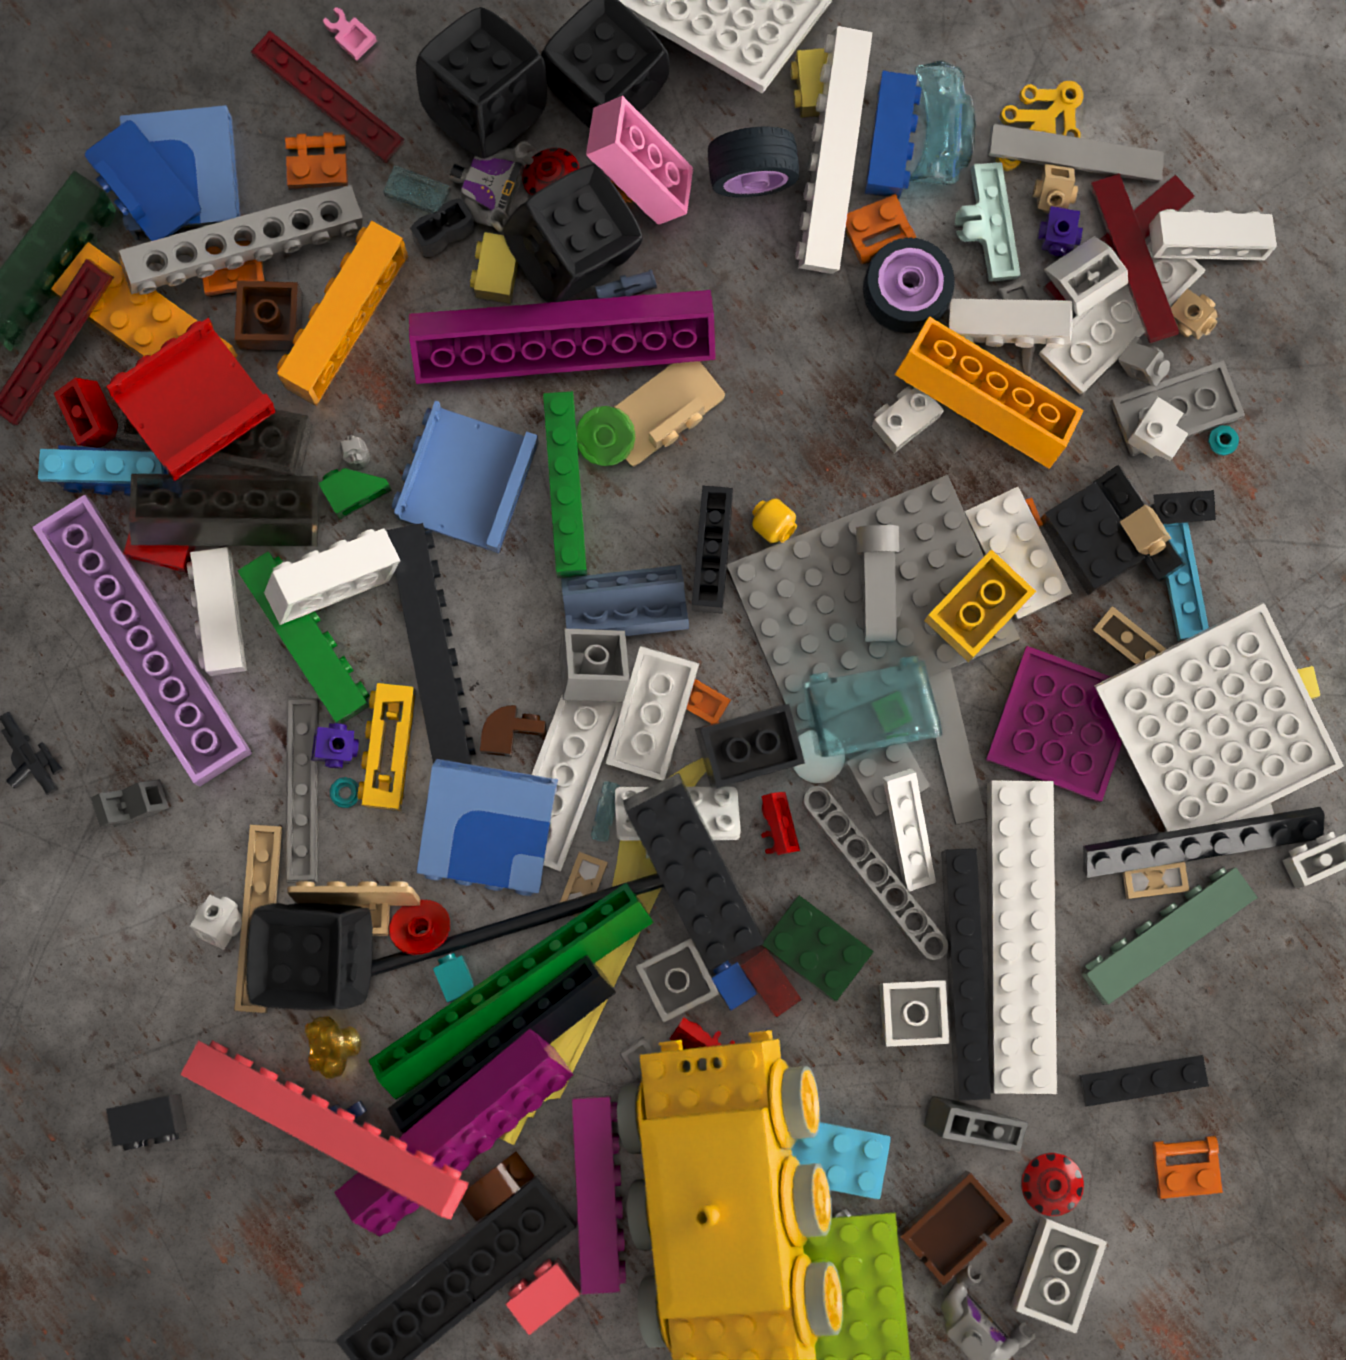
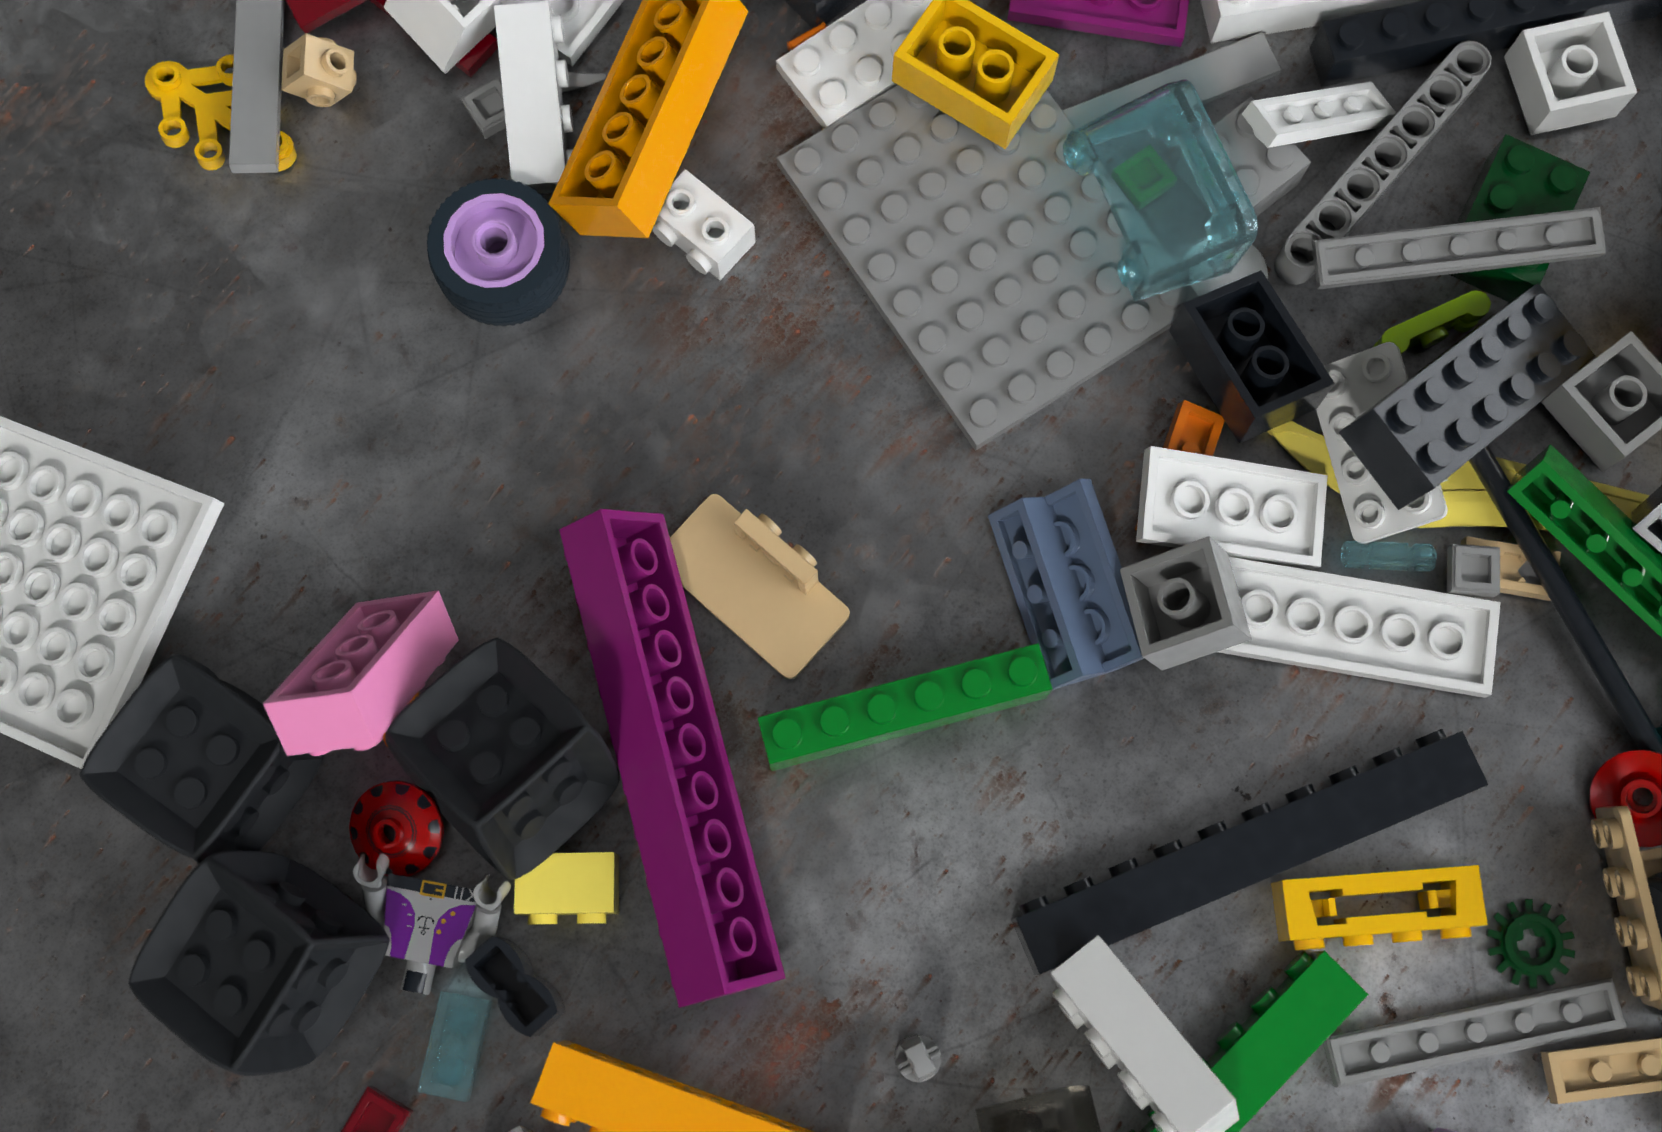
camera: 95 degrees left, 5 degrees down
dark purple brick [311,723,359,769] -> none
green slope [318,468,392,520] -> none
teal plate [330,777,359,808] -> none
medium blue panel [392,401,539,553] -> none
medium blue panel [417,759,558,896] -> none
reddish brown brick [480,705,546,757] -> none
bright green tile [576,406,636,466] -> none
sand blue pin [595,269,657,299] -> none
black brick [692,485,733,614] -> none
black wheel [708,126,799,198] -> none
blue brick [711,961,757,1011] -> none
clear red brick [740,948,802,1018] -> none
yellow head [752,499,797,543] -> none
red plate [761,792,800,855] -> none
light yellow brick [790,48,828,118] -> none
white brick [795,26,873,274] -> none
orange plate [845,194,916,265] -> none
light grey beam [856,525,899,642] -> none
blue brick [865,71,922,198] -> none
clear light blue windscreen [909,60,976,185] -> none
light aqua plate [955,162,1021,281] -> none
dark purple brick [1038,206,1083,256] -> none
none -> light grey tile [1312,207,1606,289]
none -> lime plate [1372,290,1491,355]
none -> light grey tile [1447,544,1500,597]
none -> dark green gear [1486,899,1576,989]

